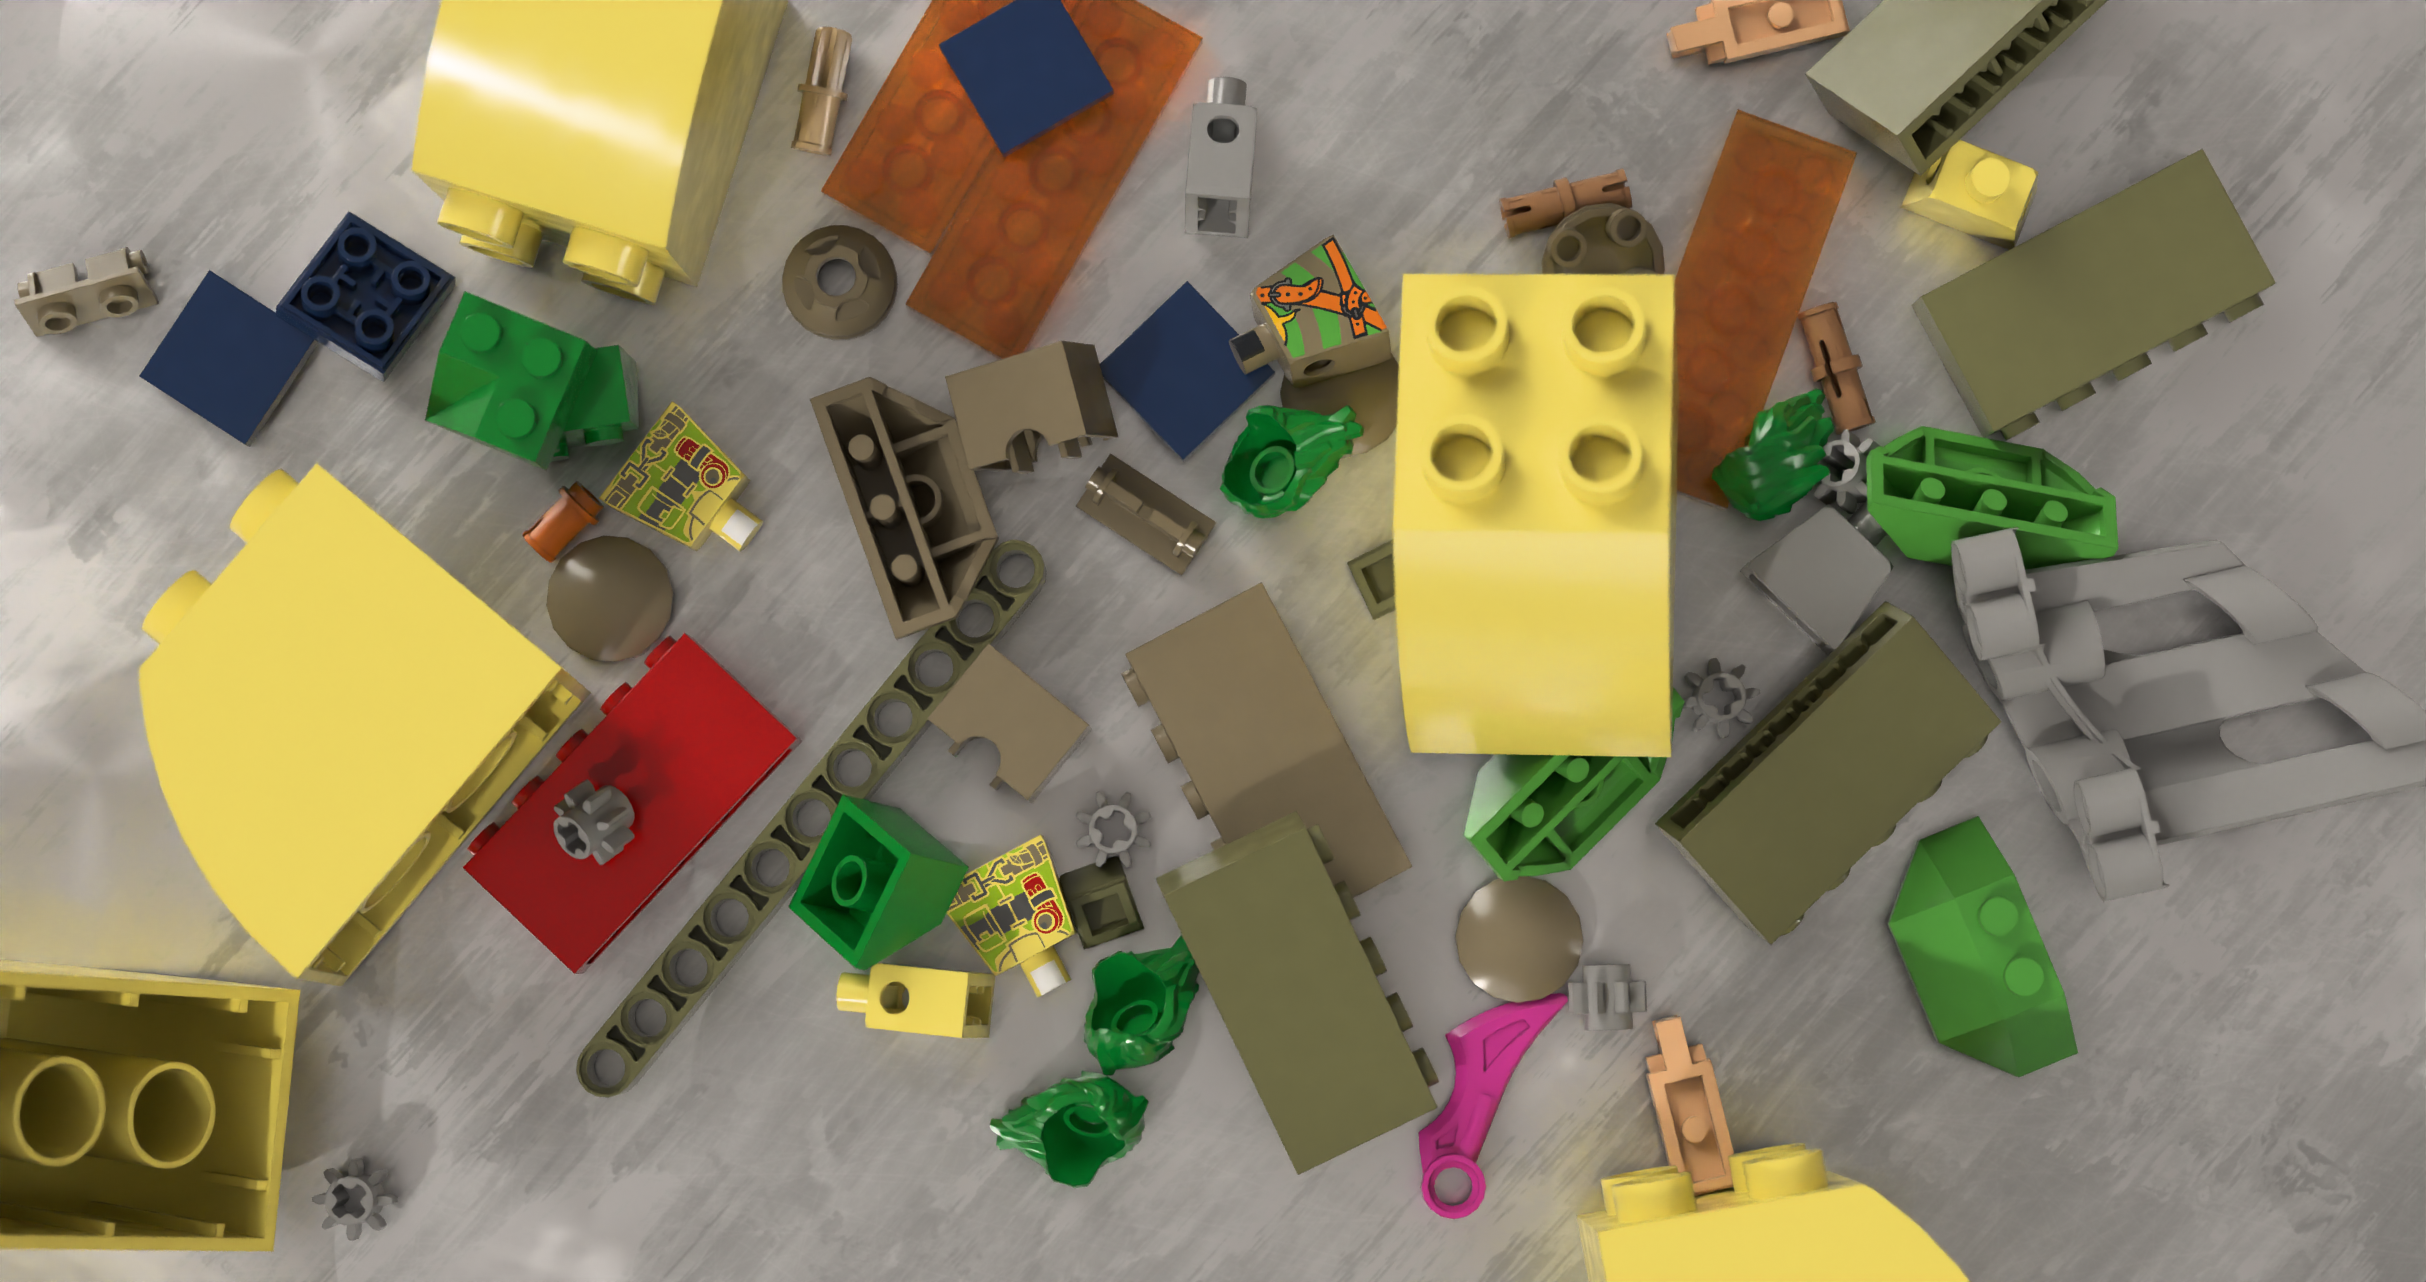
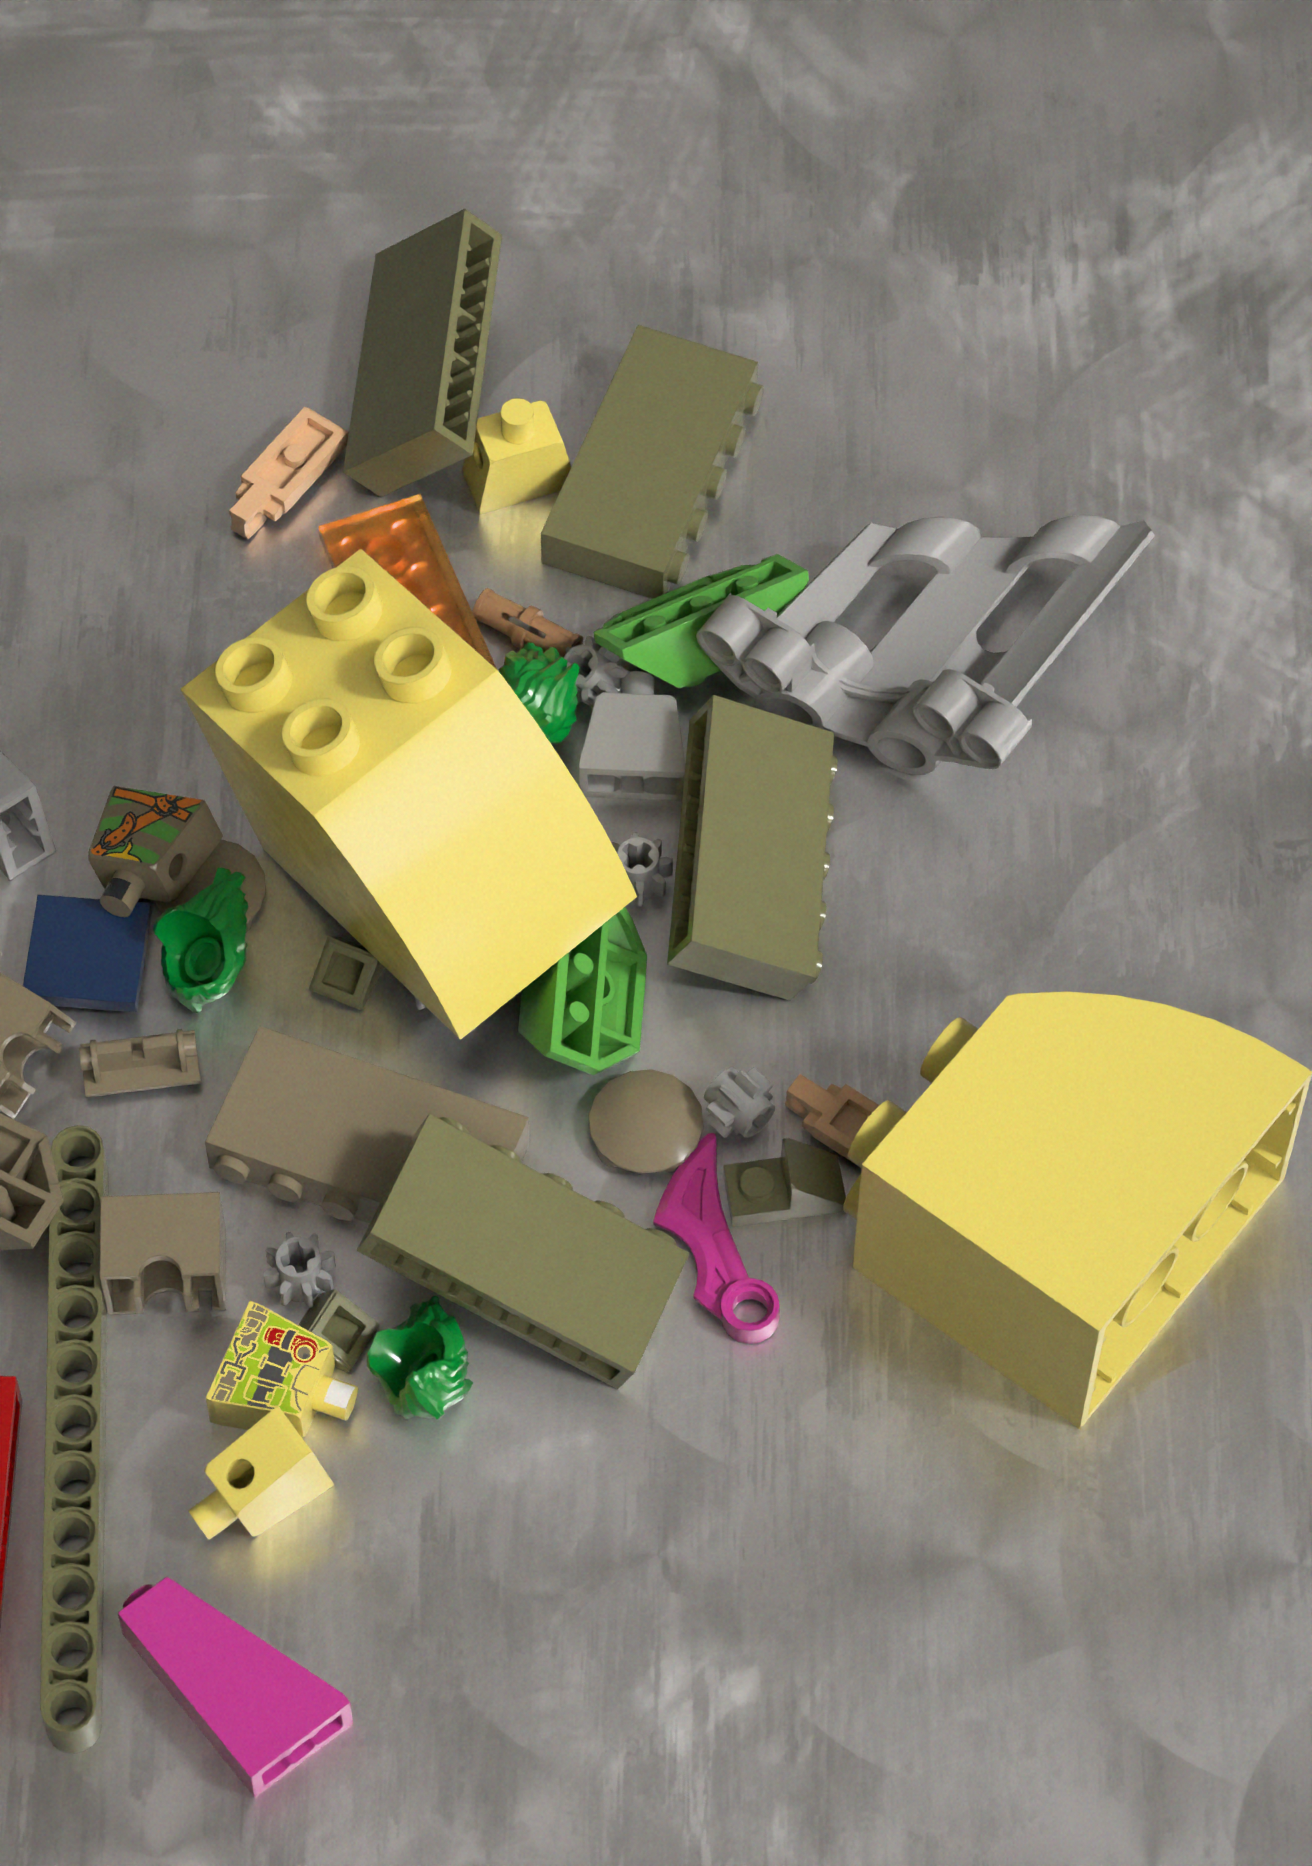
camera: 45 degrees left, 25 degrees down
green slope [788,794,969,970] -> none
green hair [990,1071,1149,1188] -> none
bright green wedge [1887,816,2078,1077] -> none
none -> dark pink slope [118,1577,353,1798]
none -> olive slope [723,1138,846,1227]

